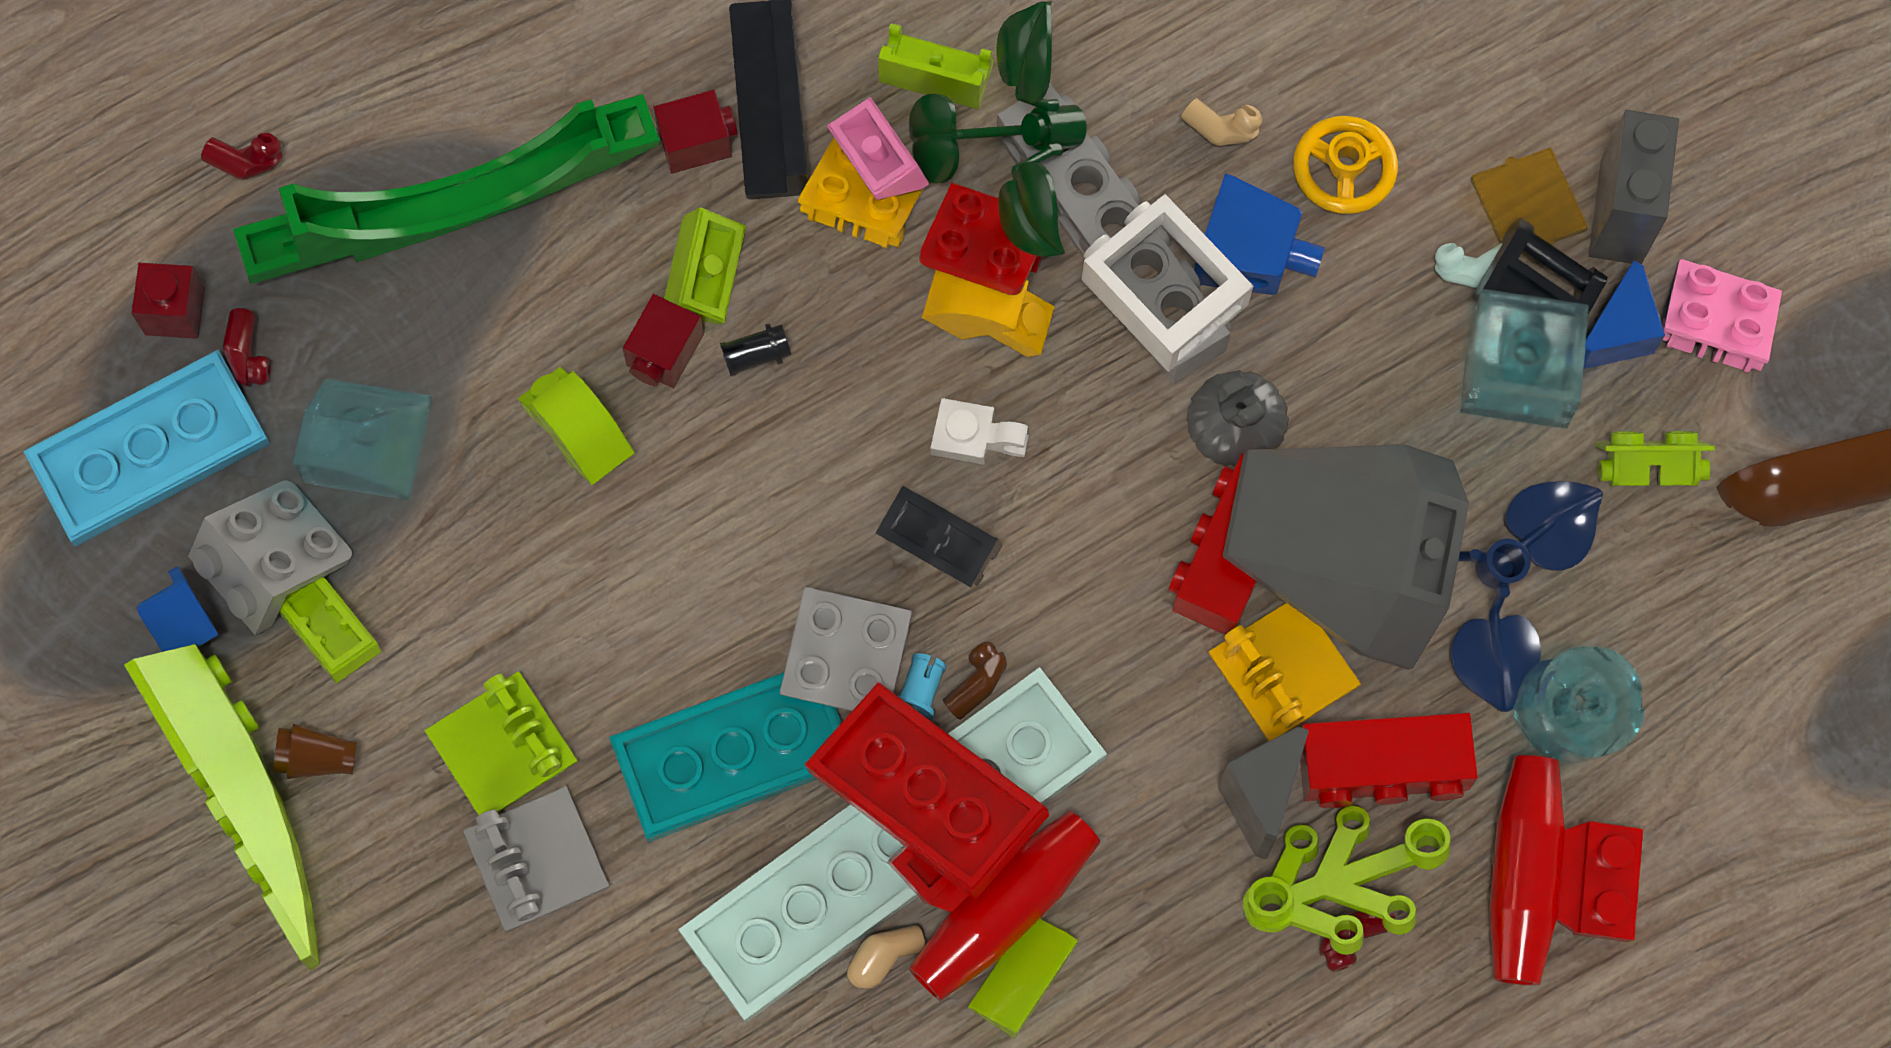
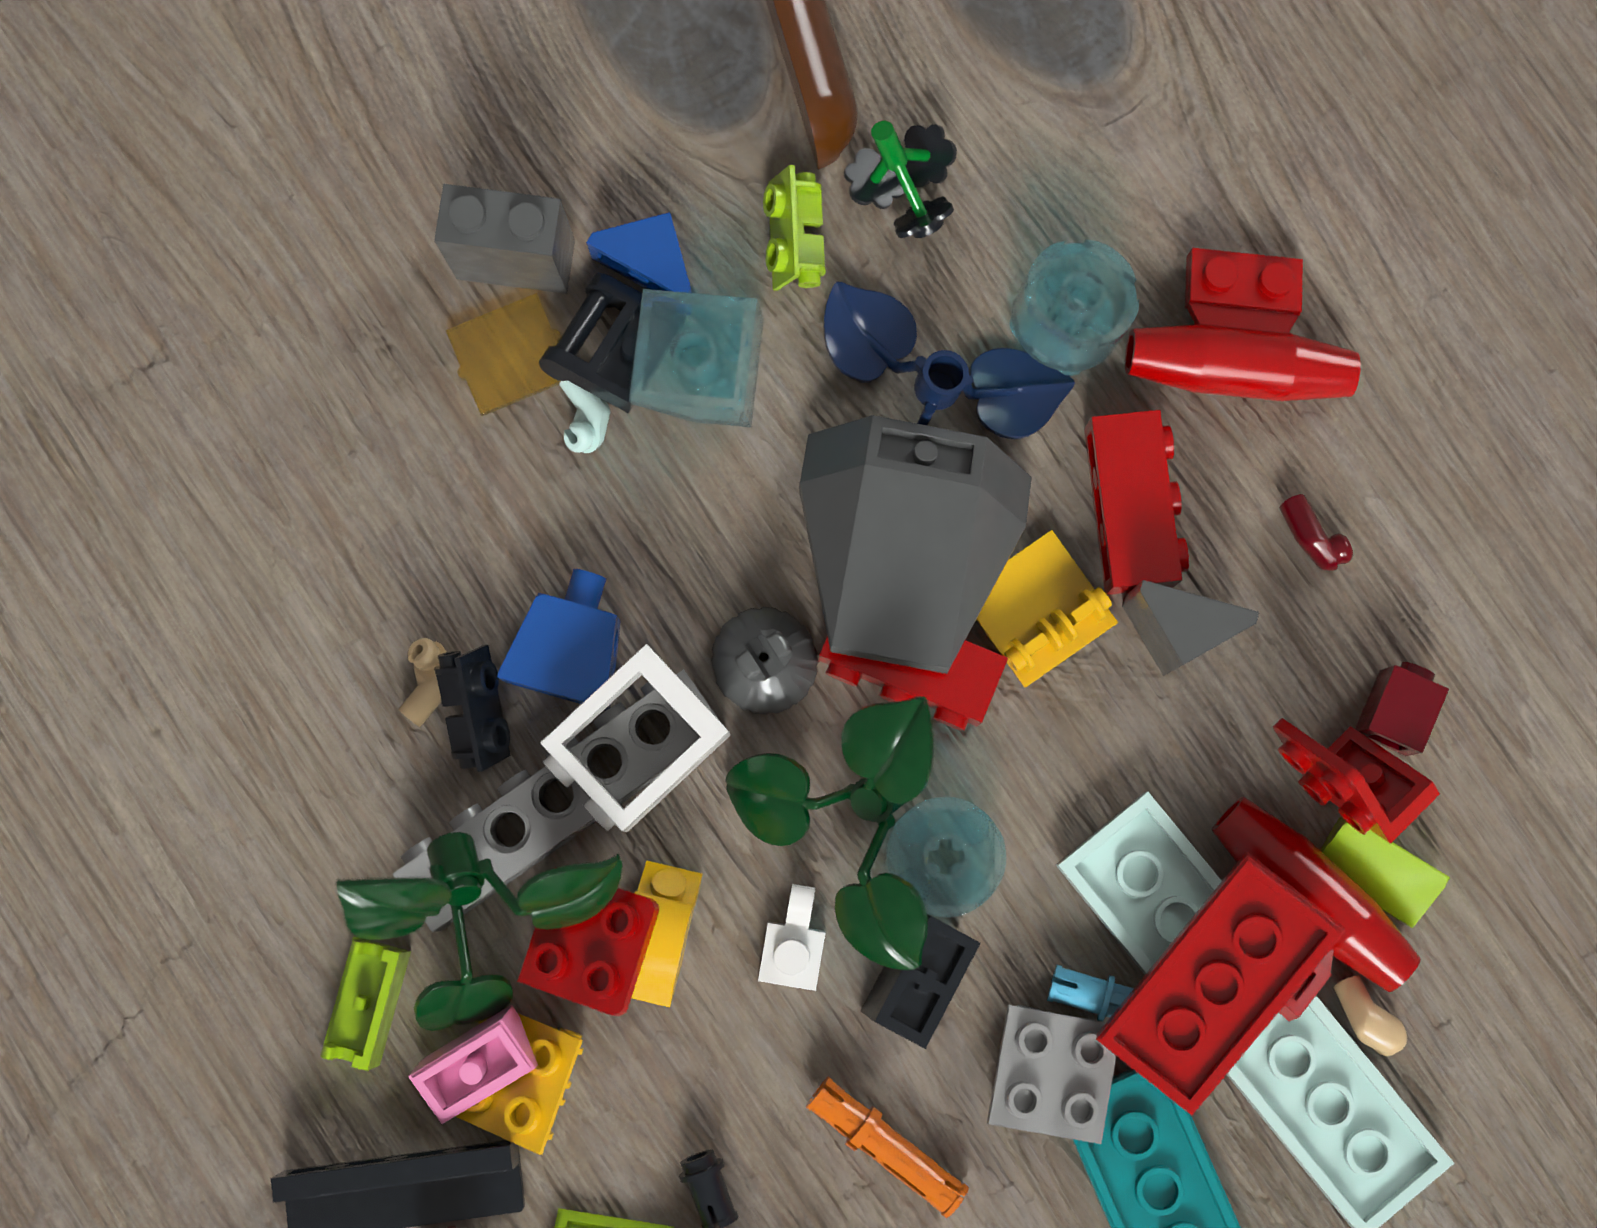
camera: 90 degrees left, 10 degrees up
reddish brown arm [943,642,1007,720] -> none
lime plant [1243,806,1451,955] -> none
yellow piece [1293,116,1398,214] -> none
bright pink hinge [1661,259,1782,373] -> none
none -> black hinge [434,644,511,772]
none -> dark green plant [725,697,934,970]
none -> orange pin [806,1076,969,1218]
none -> black plant [844,121,957,238]
none -> clear light blue brick [884,797,1006,917]
none -> red bracket [1273,718,1440,844]
none -> dark red brick [1355,662,1449,756]

